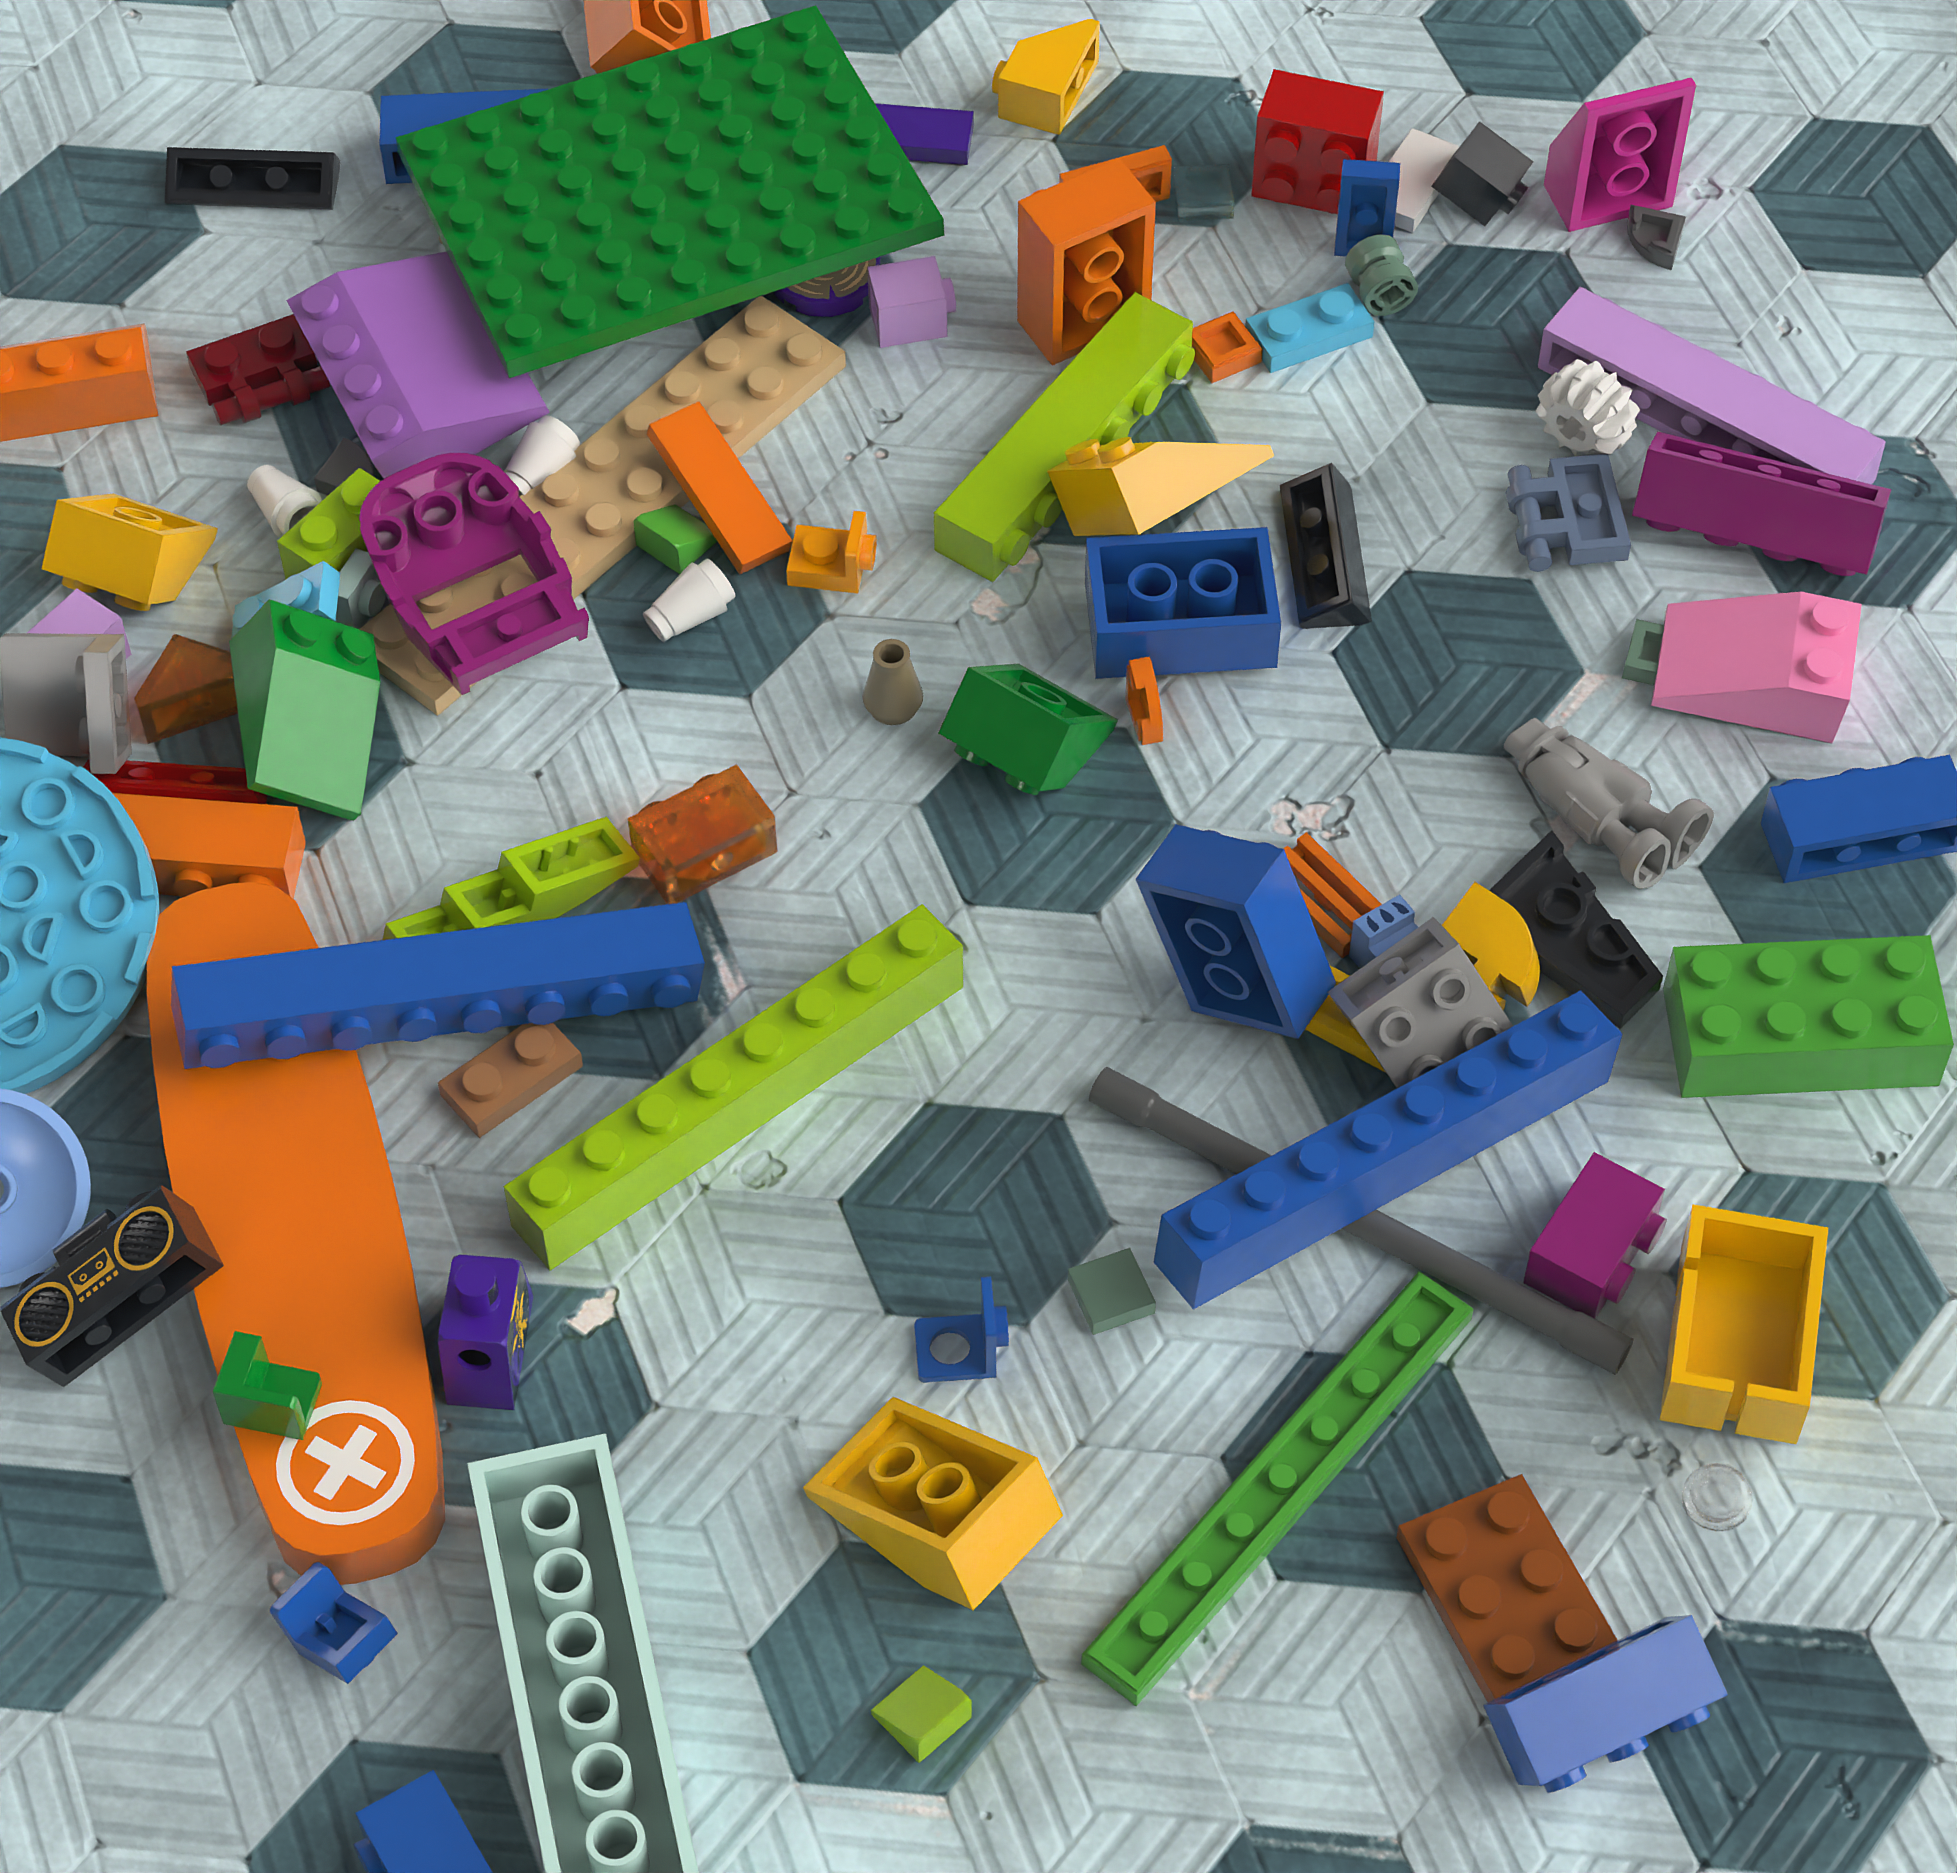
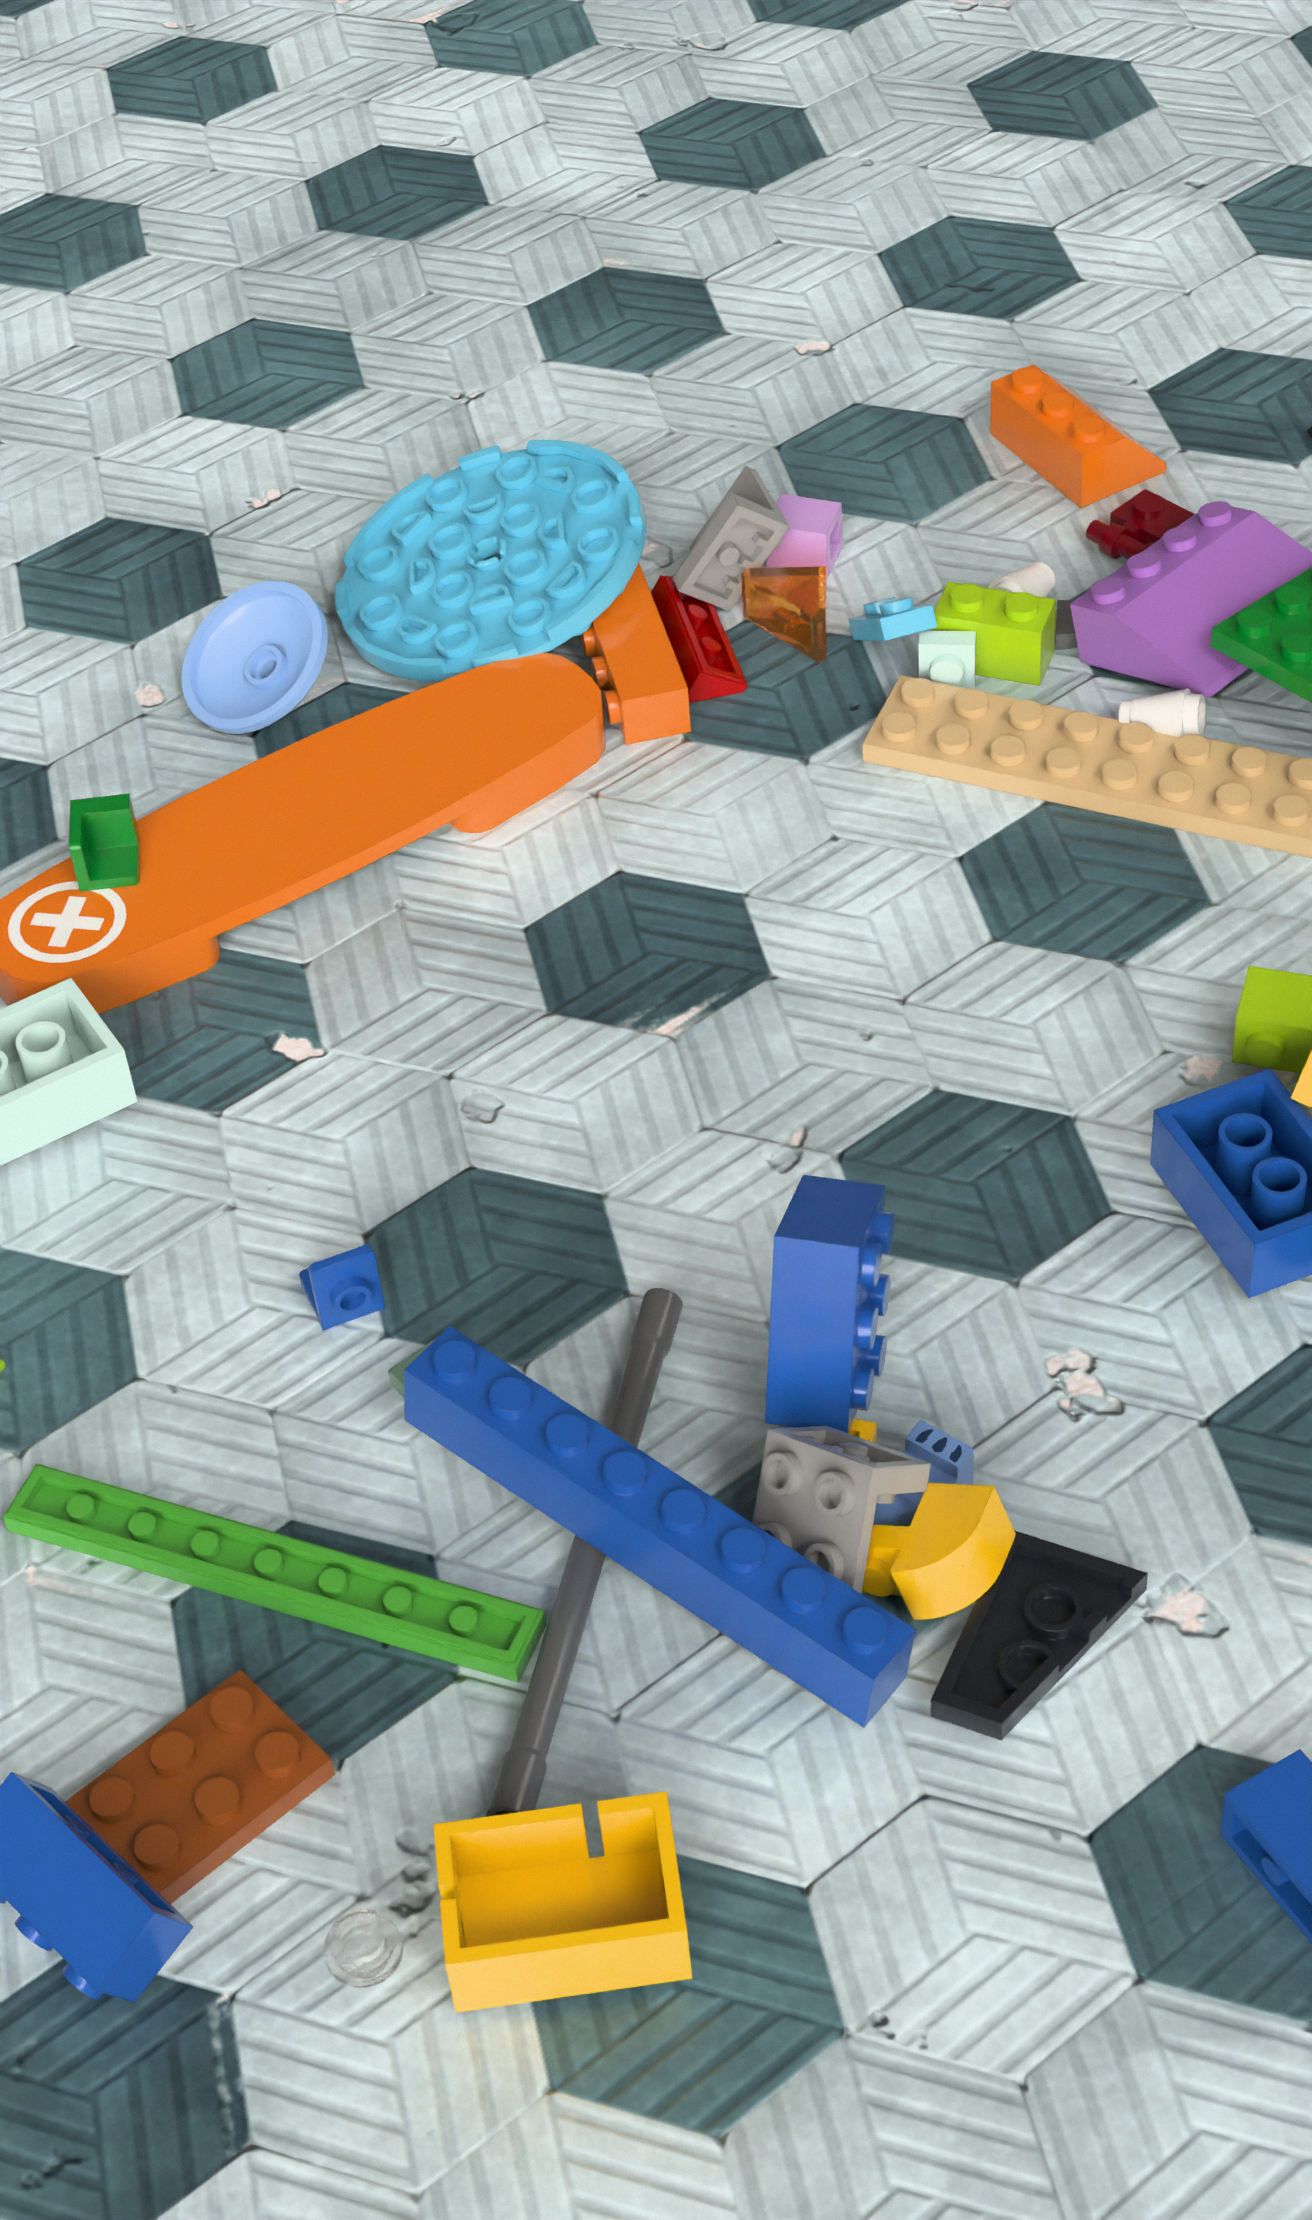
camera: 75 degrees right, 10 degrees down
black piece [0,1185,224,1387] -> none
yellow slope [41,493,218,611] -> none
blue brick [171,902,705,1069] -> none
slope [229,599,380,821] -> none
magenta slope [359,453,589,695] -> none
lime slope [382,817,640,940] -> none
medium nougat plate [438,1023,583,1138] -> none
dark purple torso [438,1254,533,1410] -> none
lime brick [503,904,963,1271] -> none
clear orange brick [627,764,778,904] -> none
bright green slope [633,504,717,574] -> none
white cone [643,559,735,642] -> none
orange tile [646,401,793,575] -> none
light orange bracket [786,511,877,594] -> none
yellow slope [803,1397,1063,1610] -> none
dark tan cone [862,639,923,725] -> none
green slope [938,663,1118,795] -> none
orange tile [1125,656,1163,745] -> none
orange tile [1283,832,1382,958] -> none
light grey piece [1504,718,1714,889] -> none
magenta brick [1523,1152,1667,1319] -> none
bright green brick [1663,935,1954,1098] -> none

